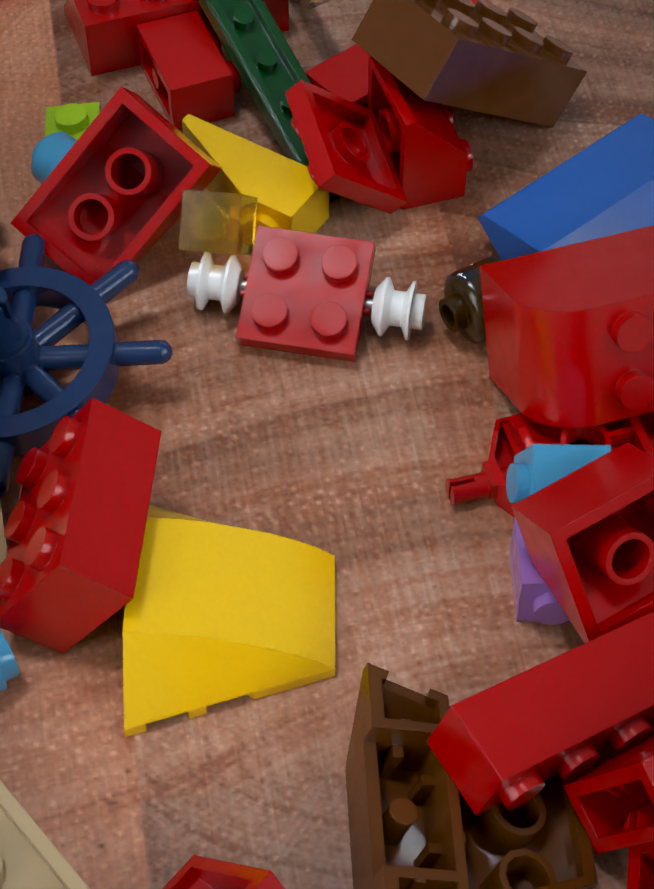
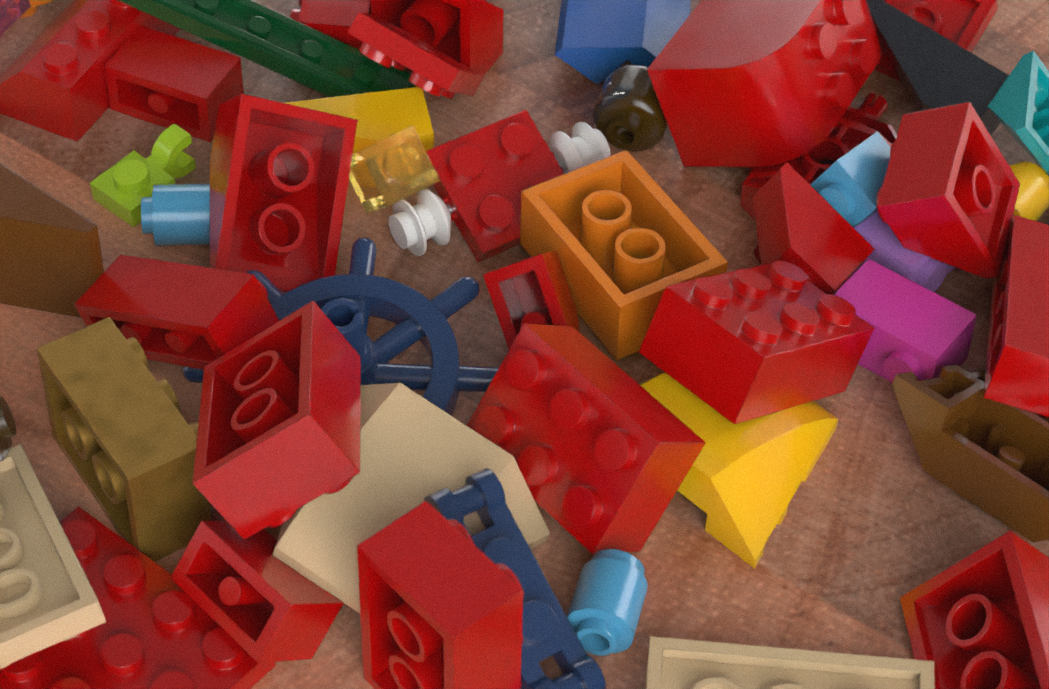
camera: 45 degrees left, 5 degrees down
none -> red slope [483,250,580,349]
none -> orange brick [520,150,728,360]
none -> red brick [639,261,875,424]
none -> red slope [752,162,875,295]
none -> dark pink brick [834,259,977,383]

